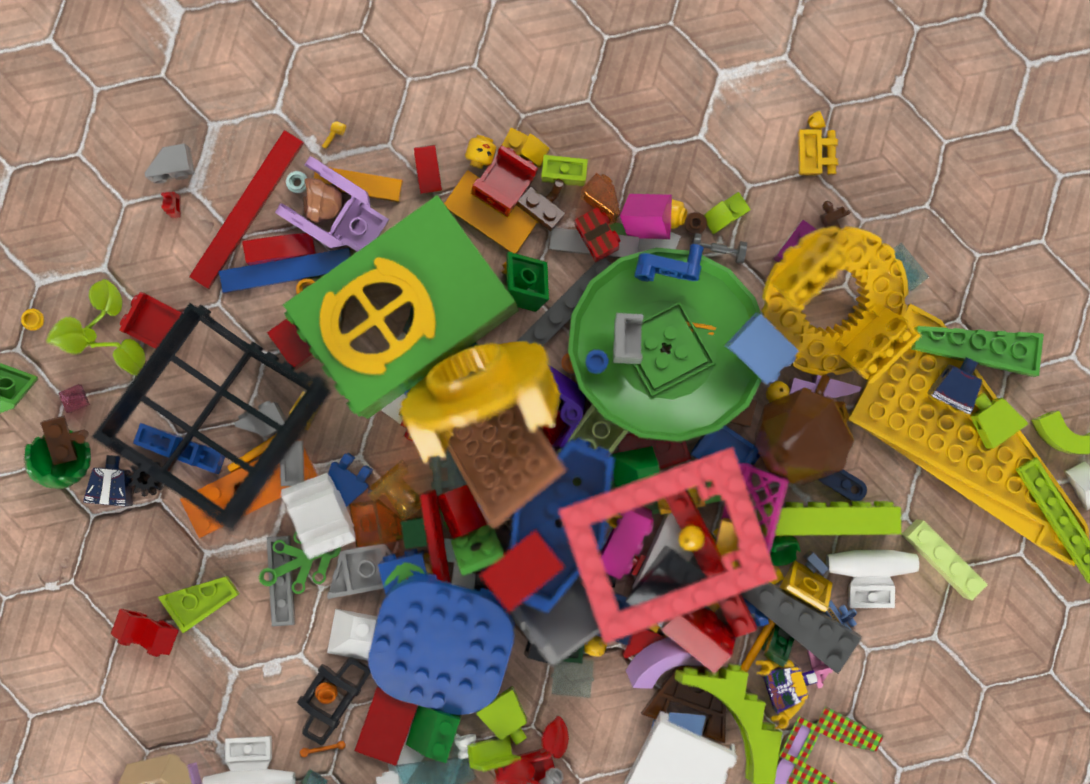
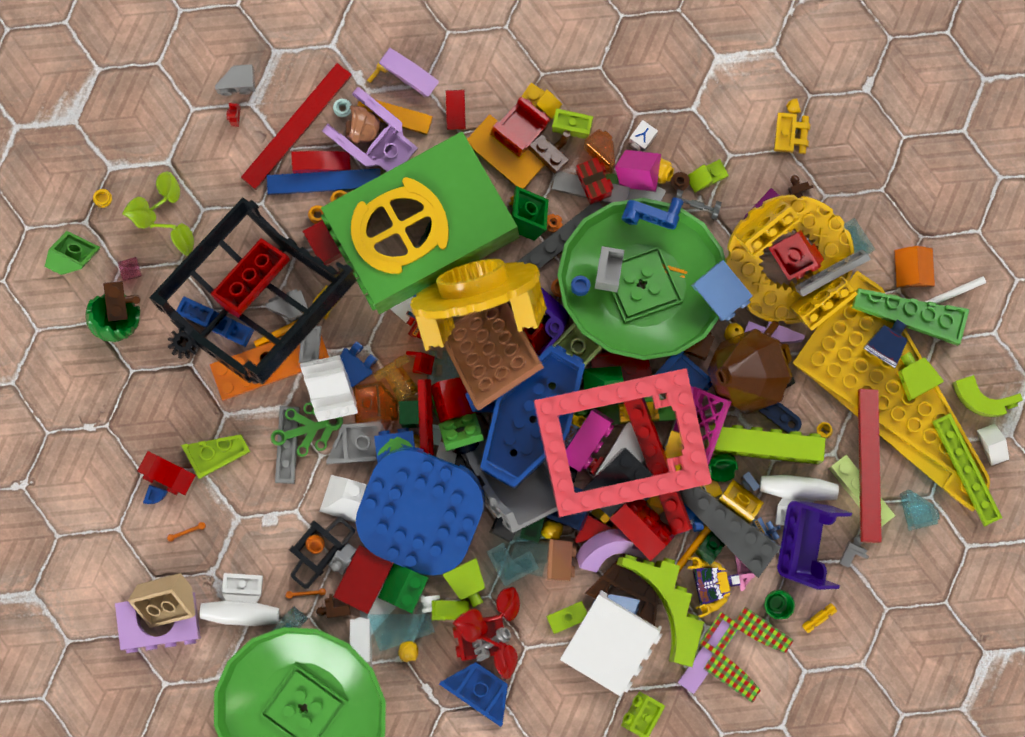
camera: 10 degrees right, 5 degrees down
dark blue torso [83,455,133,507] -> none
red panel [119,292,182,349] -> none
yellow head [465,135,497,169] -> none
red tile [480,531,564,612] -> none
yellow piece [678,525,704,551] -> none
none -> blue tile [143,485,168,504]
none -> orange hinge [167,522,206,542]
none -> red brick [211,238,290,318]
none -> light orange plate [308,205,323,224]
none -> reddish brown piece [316,593,351,619]
none -> light grey piece [328,543,357,575]
none -> lavender slope [379,48,439,97]
none -> red panel [405,351,435,375]
none -> clear light blue brick [487,543,539,587]
none -> lime plate [546,601,587,634]
none -> orange plate [547,214,563,232]
none -> nougat slope [547,539,576,581]
none -> white brick [629,120,658,152]
none -> green hair [764,590,795,619]
none -> red plate [769,230,824,280]
none -> dark purple windscreen [777,501,852,590]
none -> light grey tile [795,250,871,296]
none -> yellow axle [802,603,837,633]
none -> yellow hinge [817,422,833,438]
none -> light grey piece [839,535,869,568]
none -> red tile [858,389,882,543]
none -> orange slope [894,246,935,288]
none -> clear light blue slope [900,490,940,531]
none -> white bar [925,276,986,304]

